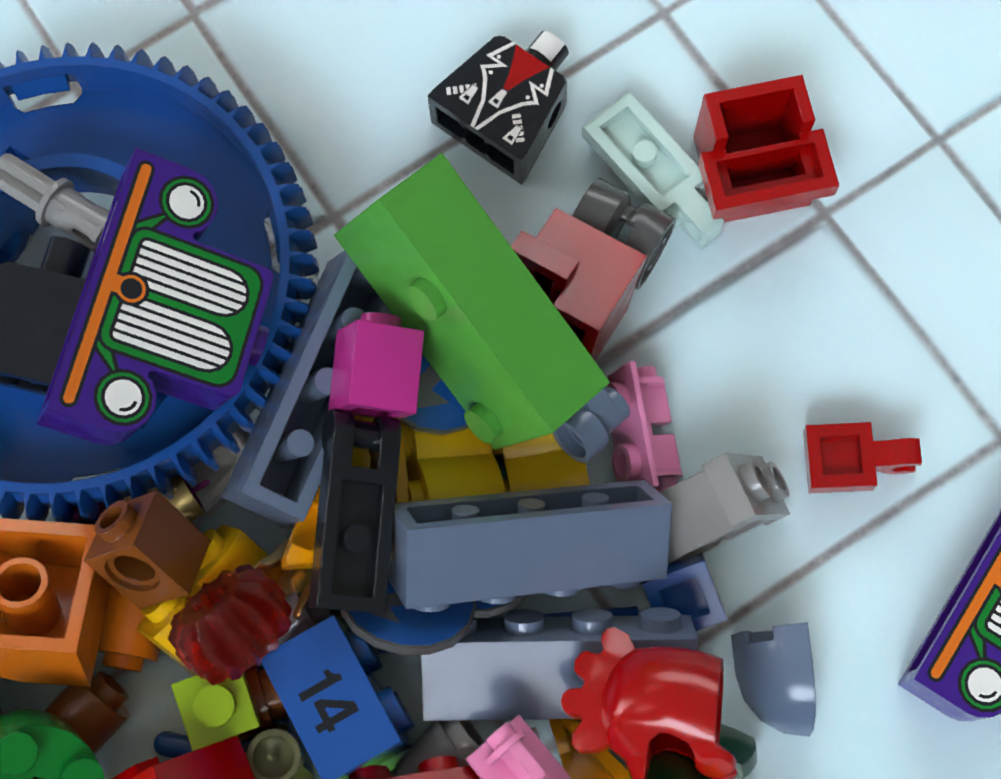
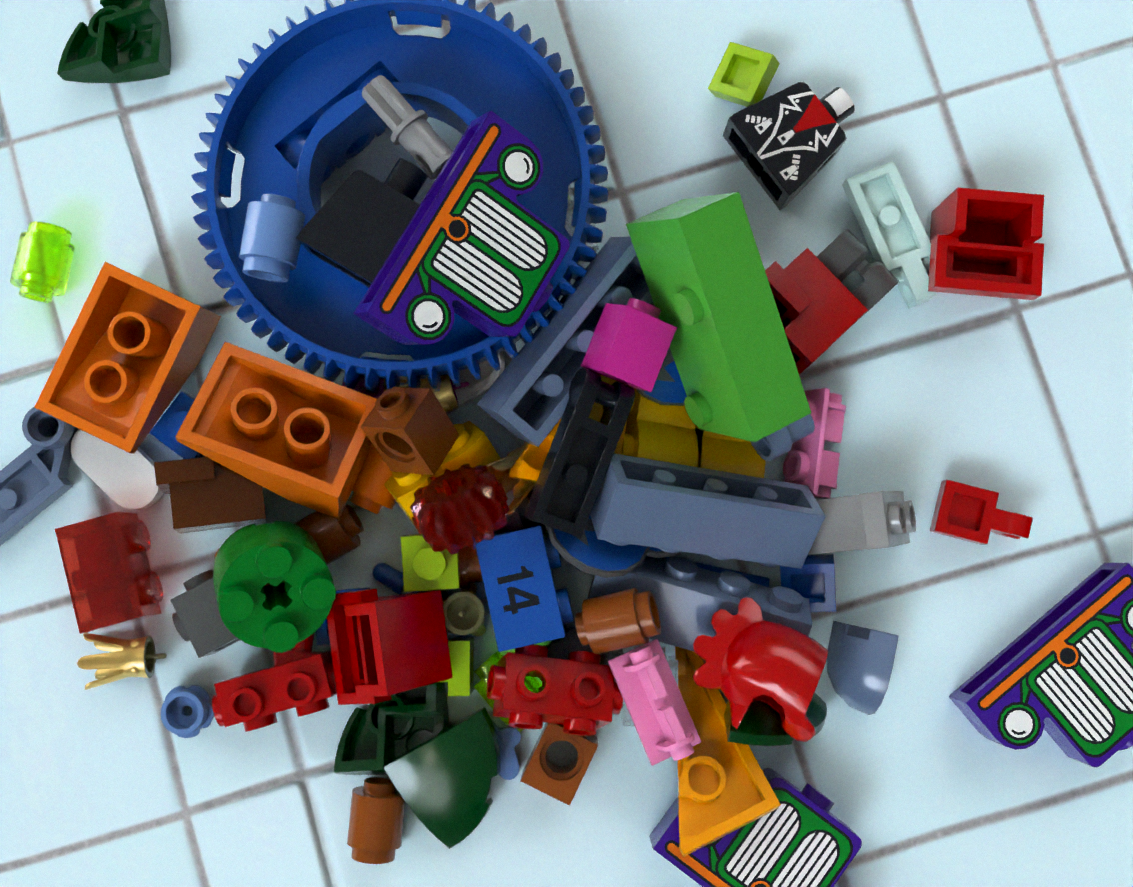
camera: 15 degrees right, 10 degrees up
none -> dark orange brick [575,588,661,654]
none -> lime plate [708,42,780,107]

